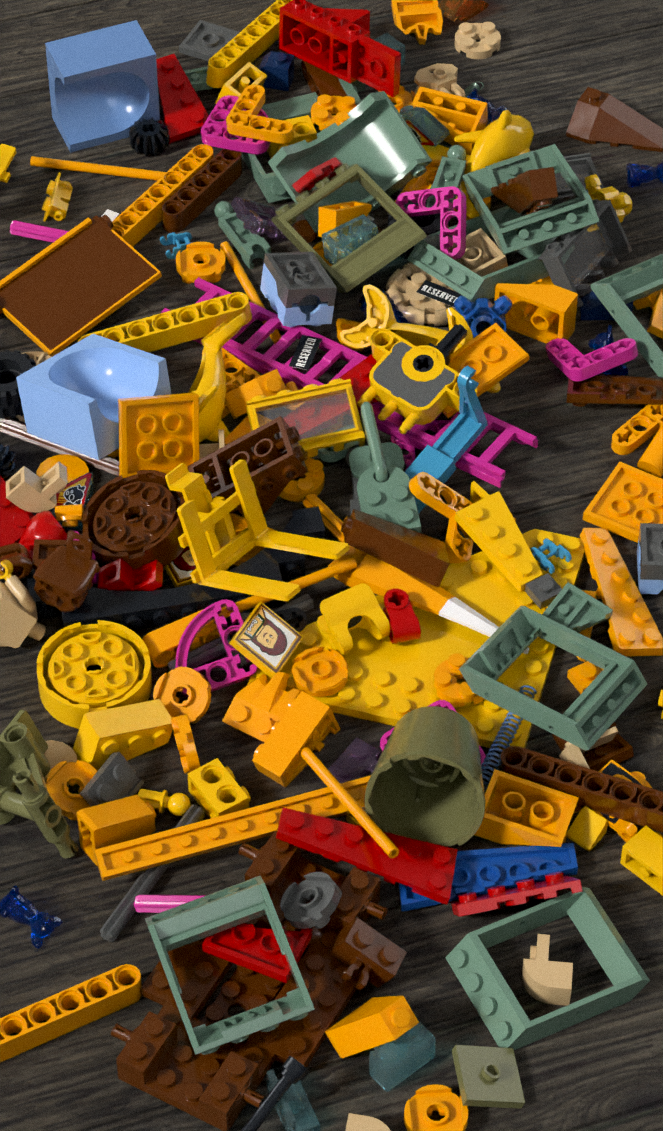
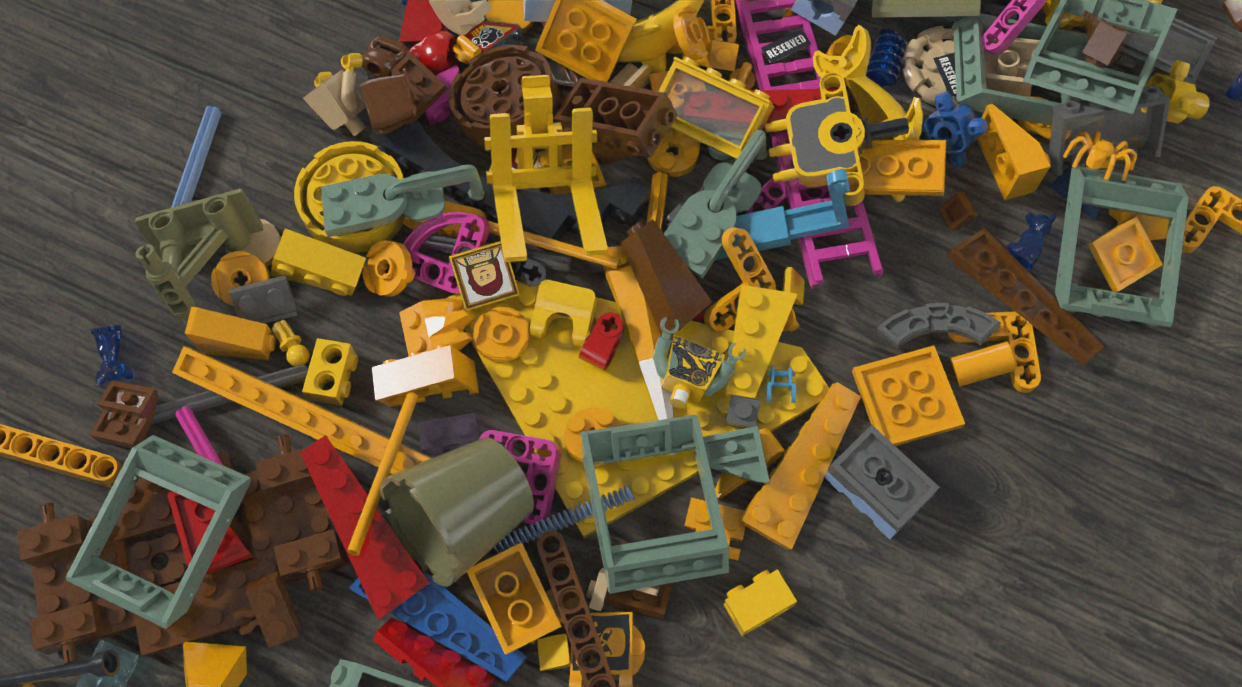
camera: 45 degrees right, 20 degrees up
red brick [98,558,163,591] -> none
light orange plate [170,714,201,774] -> none
dark grey plate [280,872,342,929] -> none
dark pink beam [546,338,638,381] -> none
none -> reddish brown slope [89,380,158,448]
none -> sand green plate [321,165,485,237]
none -> torso [653,317,746,409]
none -> light orange tile [673,6,710,61]
none -> dark grey tile [877,303,1001,349]
none -> reddish brown tile [939,192,977,231]
none -> light orange animal [1063,130,1137,181]

